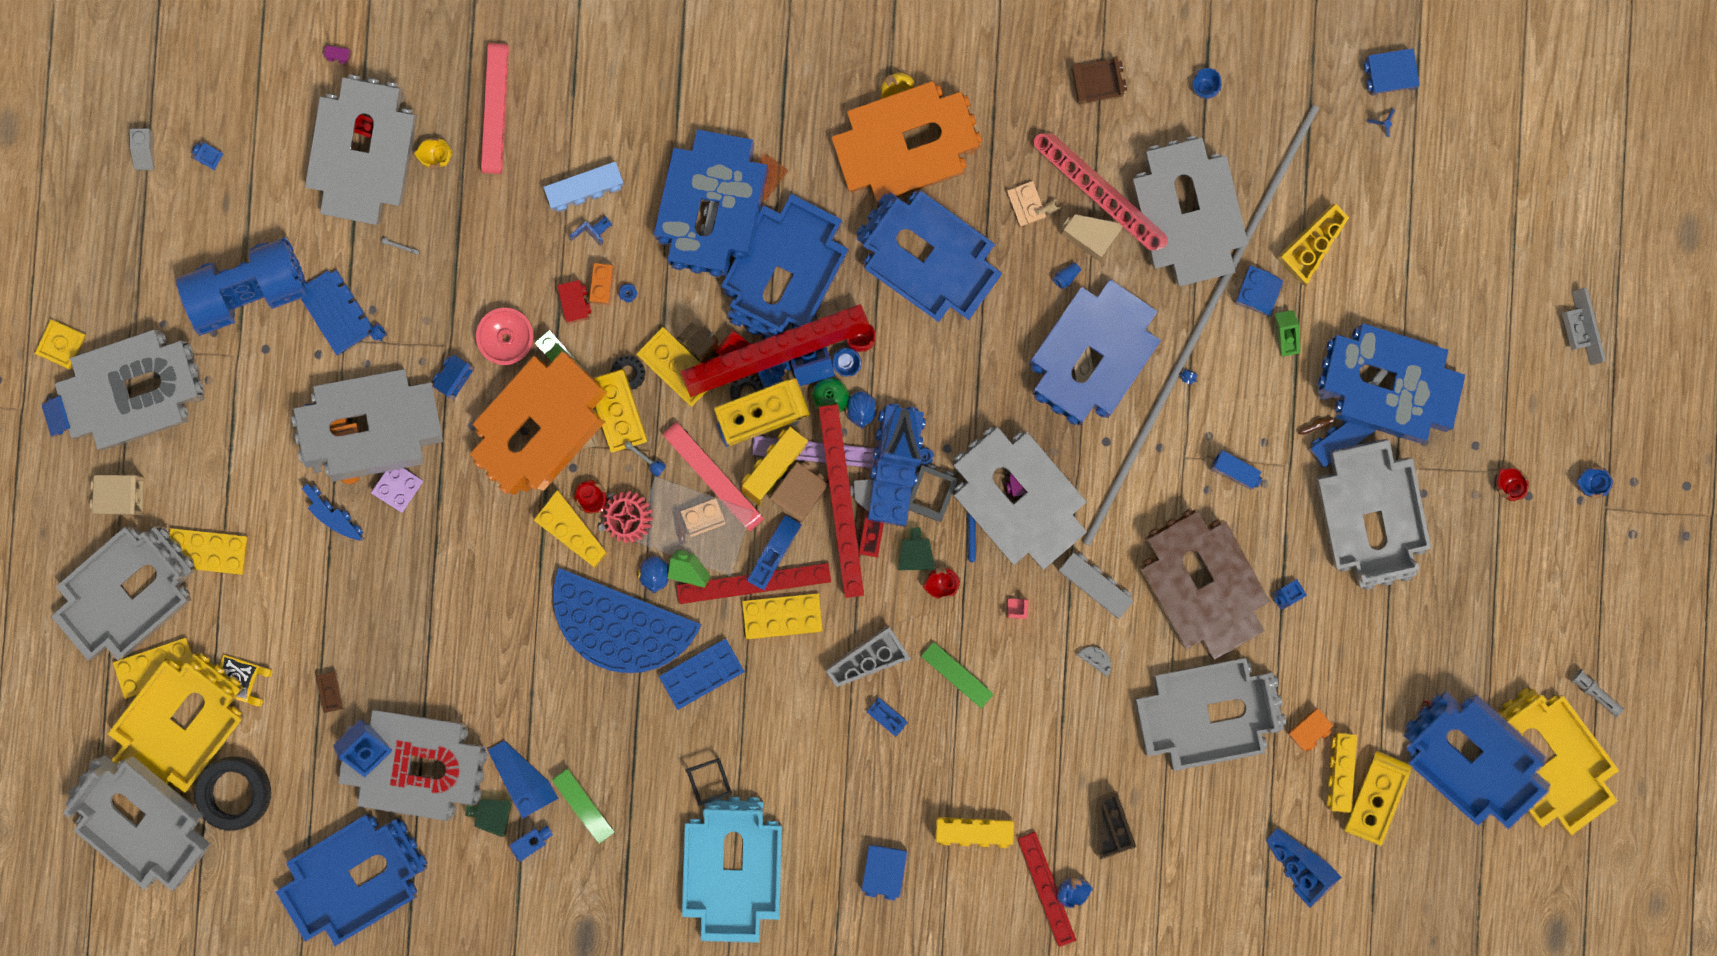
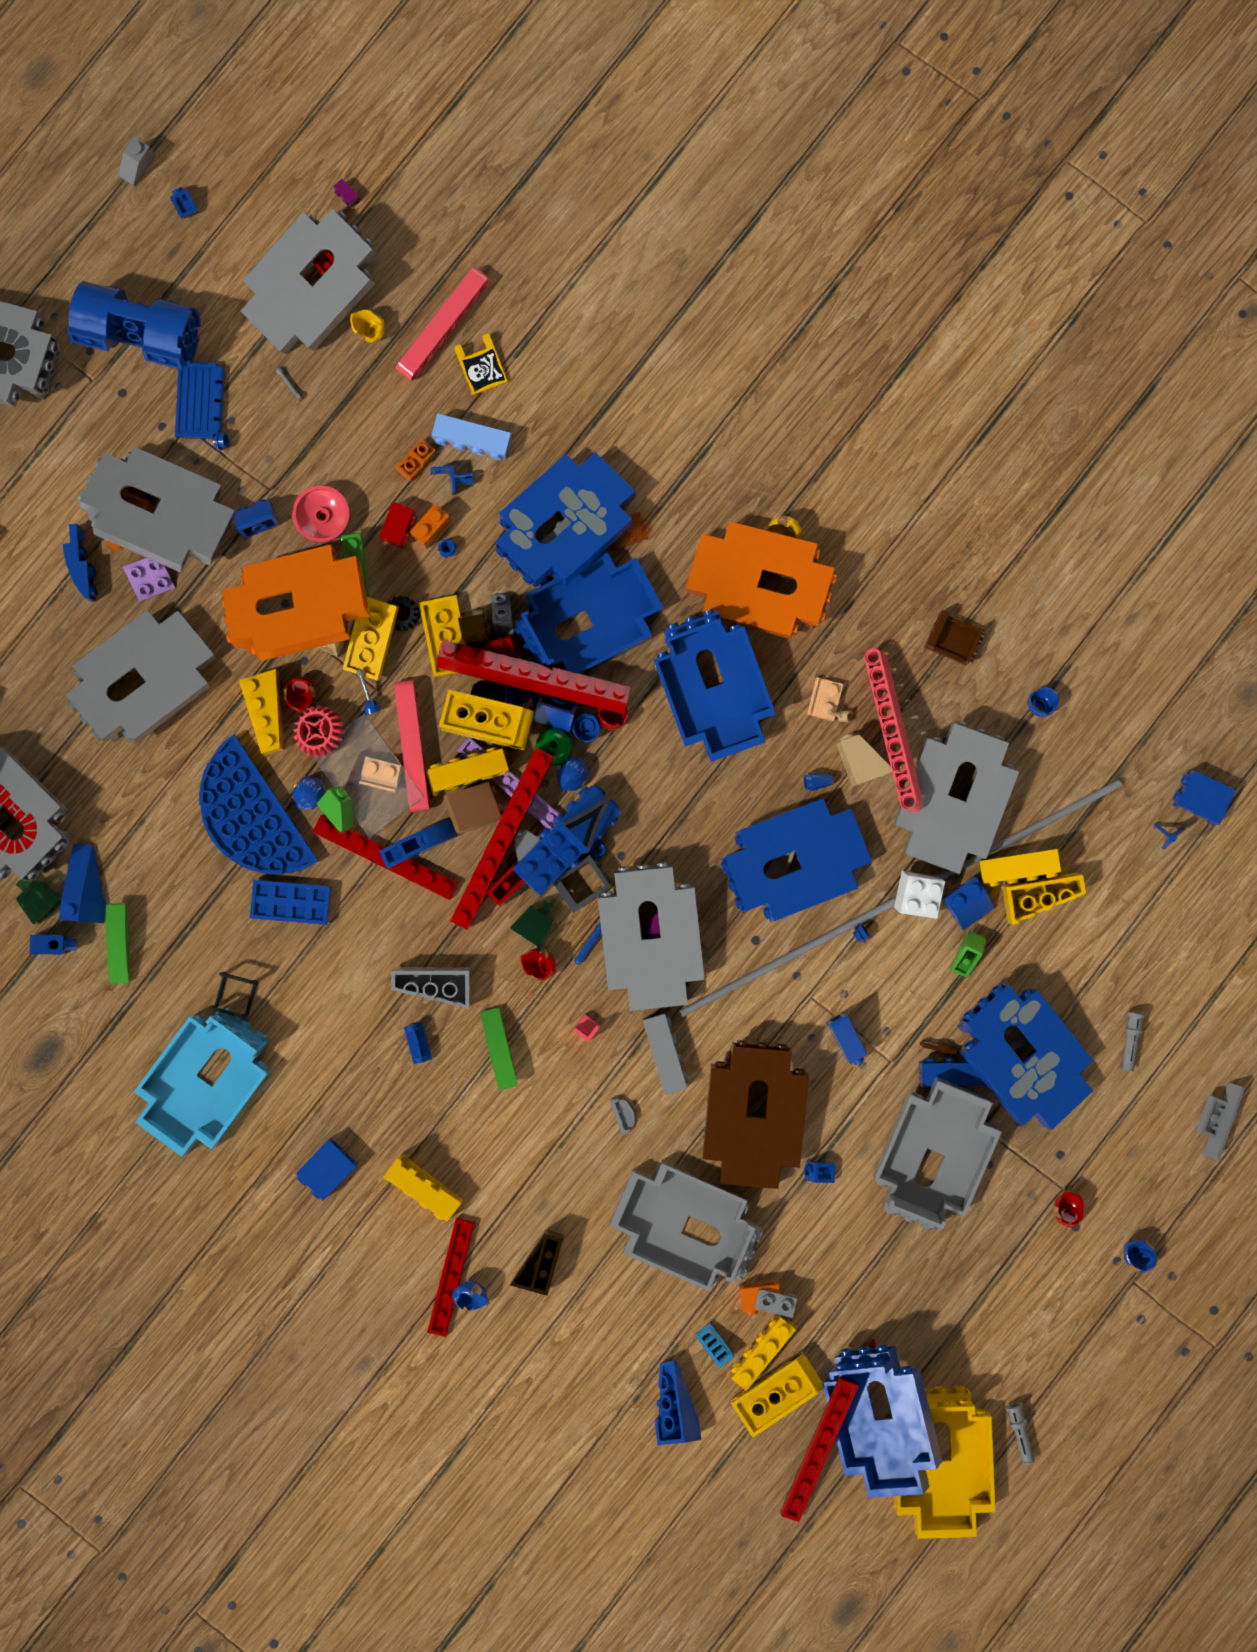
camera: 30 degrees right, 0 degrees up
yellow plate [742,593,823,639] -> none
none -> light grey panel [66,610,216,743]
none -> orange slope [396,438,436,482]
none -> flag [454,333,508,396]
none -> light grey bracket [491,593,514,638]
none -> dark azure slope [695,1322,734,1368]
none -> light grey bracket [755,1289,797,1318]
none -> red plate [780,1376,859,1522]
none -> white brick [894,871,945,919]
none -> yellow wedge [979,849,1062,887]
none -> light grey pin [1121,1012,1145,1072]

